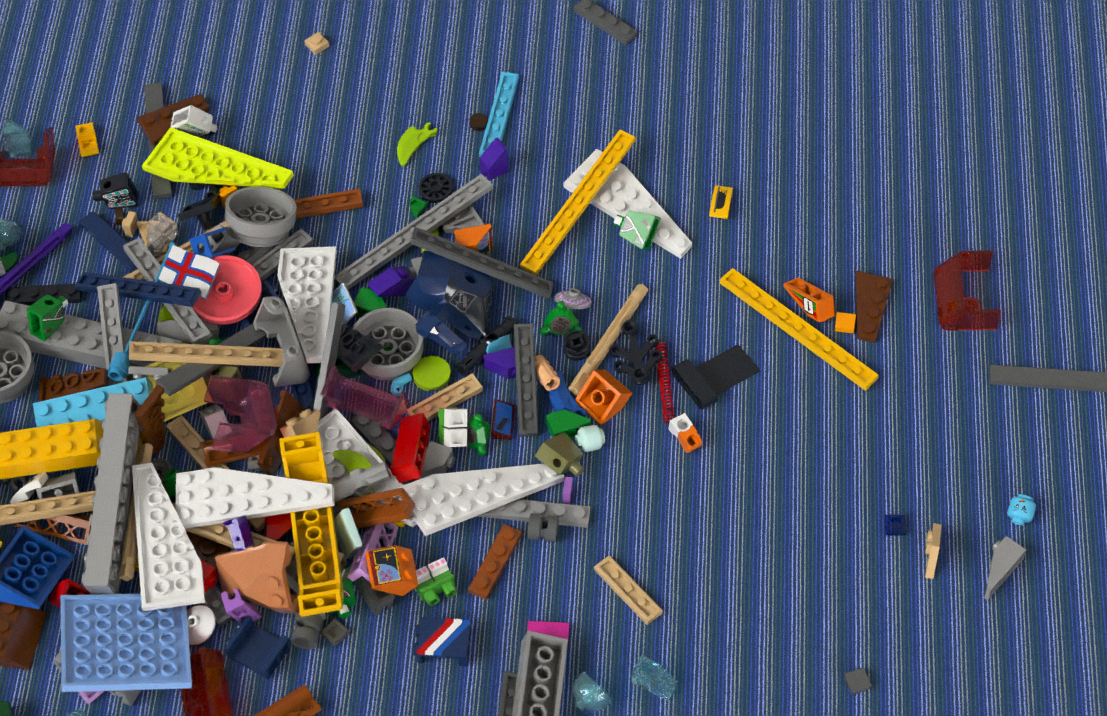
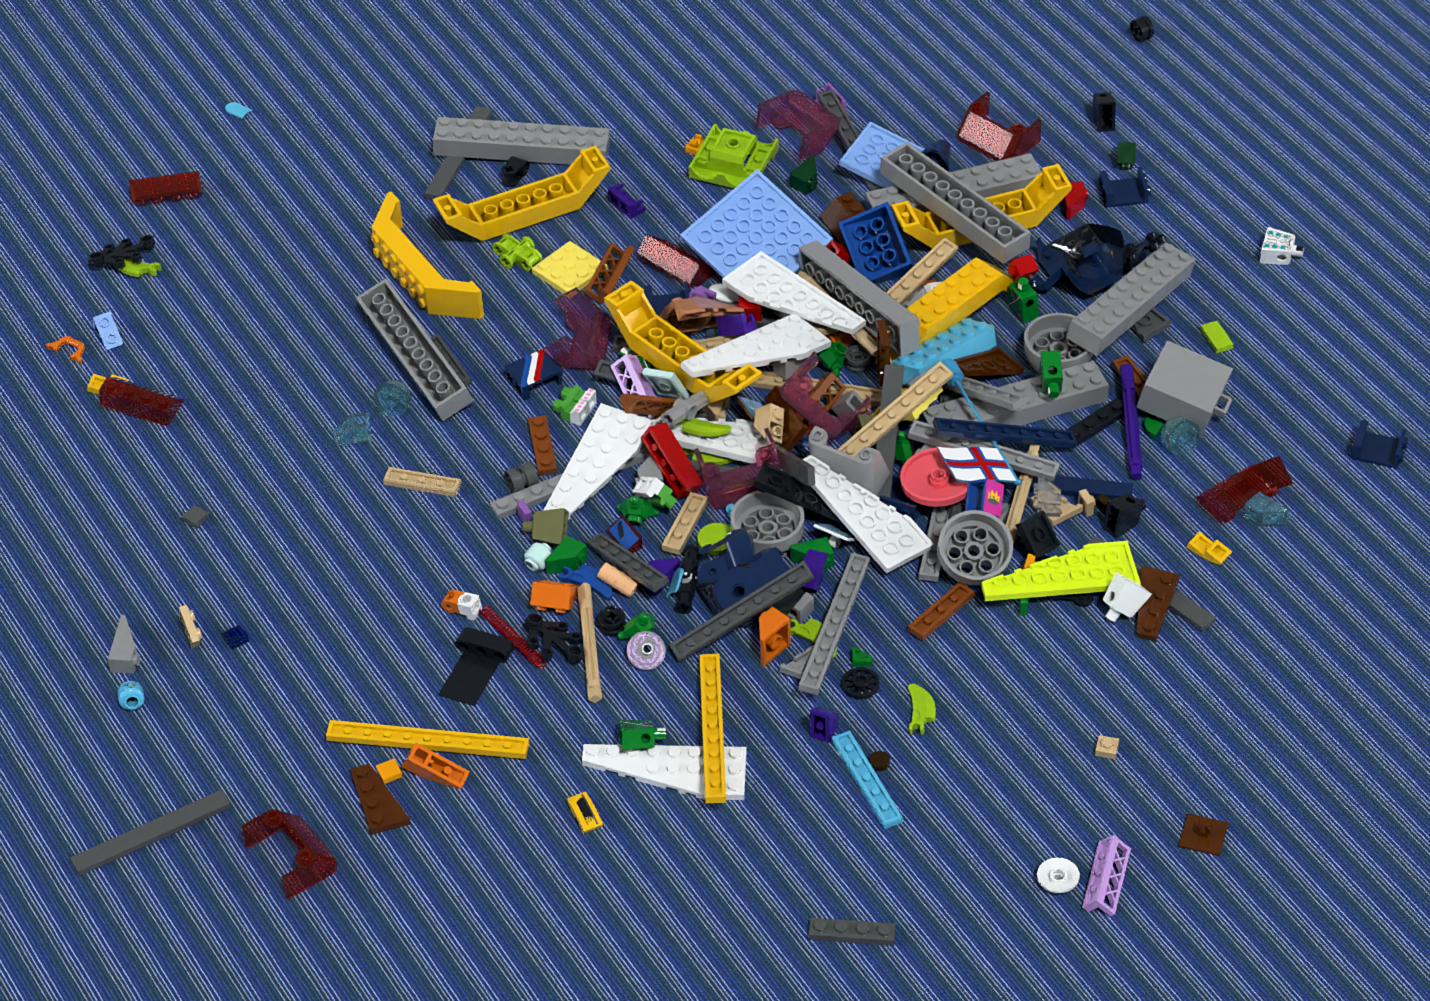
camera: 145 degrees right, 10 degrees down
slope [365,545,418,596] -> none
dark pink tile [527,621,569,644] -> none
none -> clear pink windscreen [543,287,612,370]

